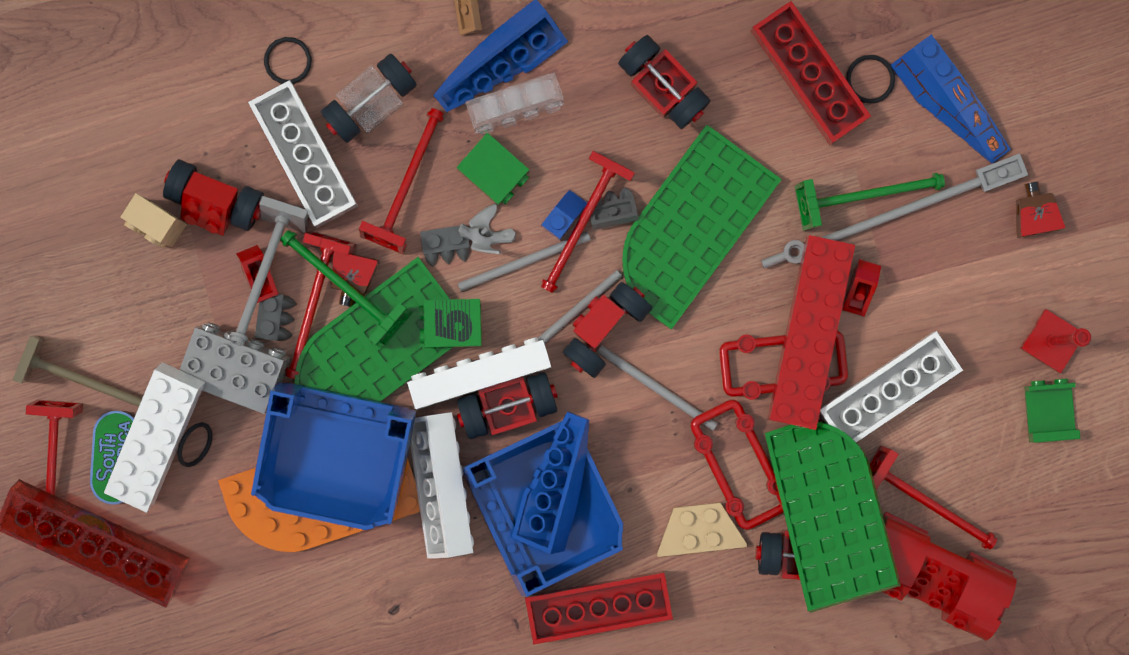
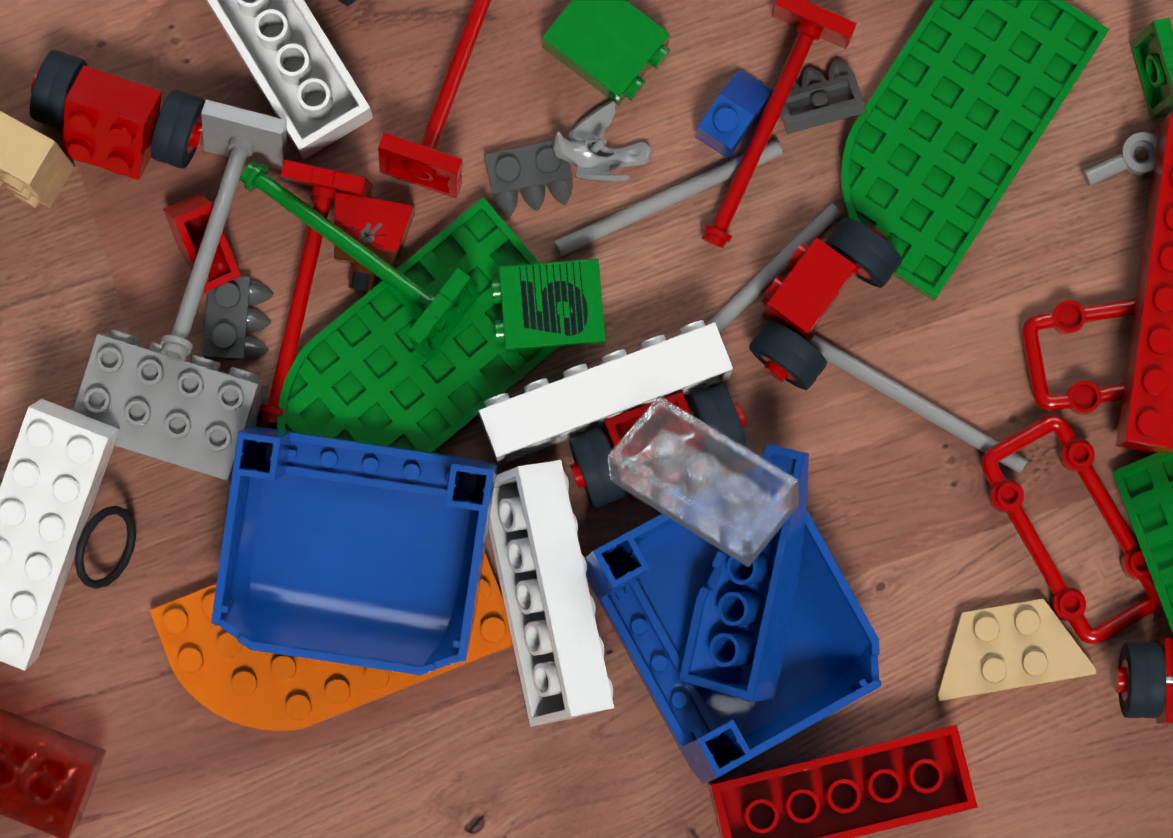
camera: 10 degrees left, 5 degrees down
none -> clear brick [608,396,799,567]

